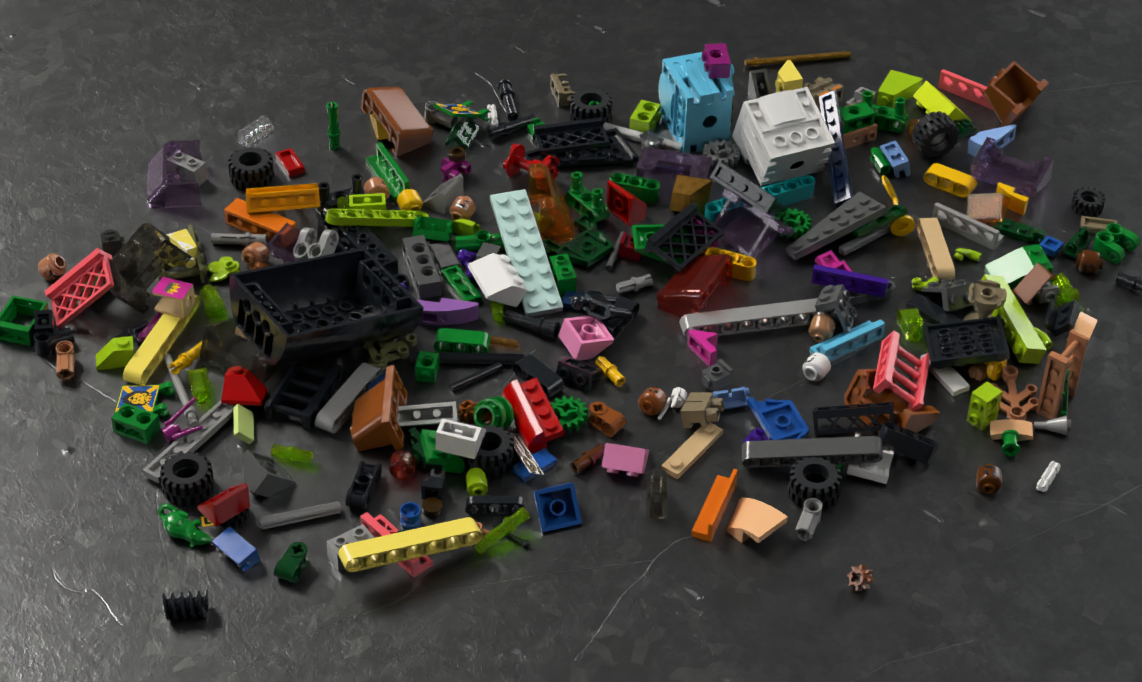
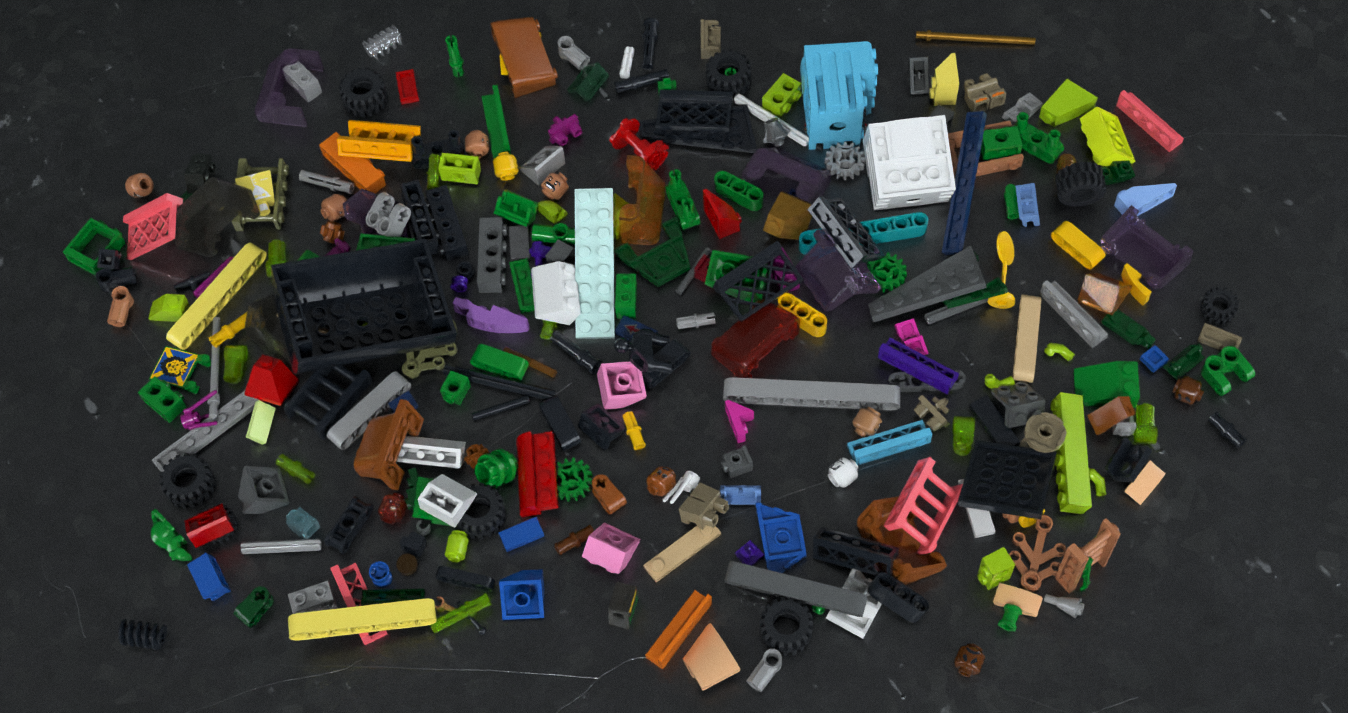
camera: 20 degrees right, 20 degrees up
piece [152,277,195,319] -> none
lime plate [206,256,240,282] -> none
lime beam [325,209,429,227] -> none
flag [434,100,491,121] -> none
dark brown tile [448,147,466,162] -> none
sticker [510,433,544,475] -> none
magenta brick [701,43,731,79] -> none
dark grey bracket [815,284,857,333] -> none
dark orange windscreen [984,61,1049,127] -> none
white axle [1036,461,1061,493] -> none
none -> clear light blue brick [286,507,320,539]
none -> dark tan hips [914,395,950,432]

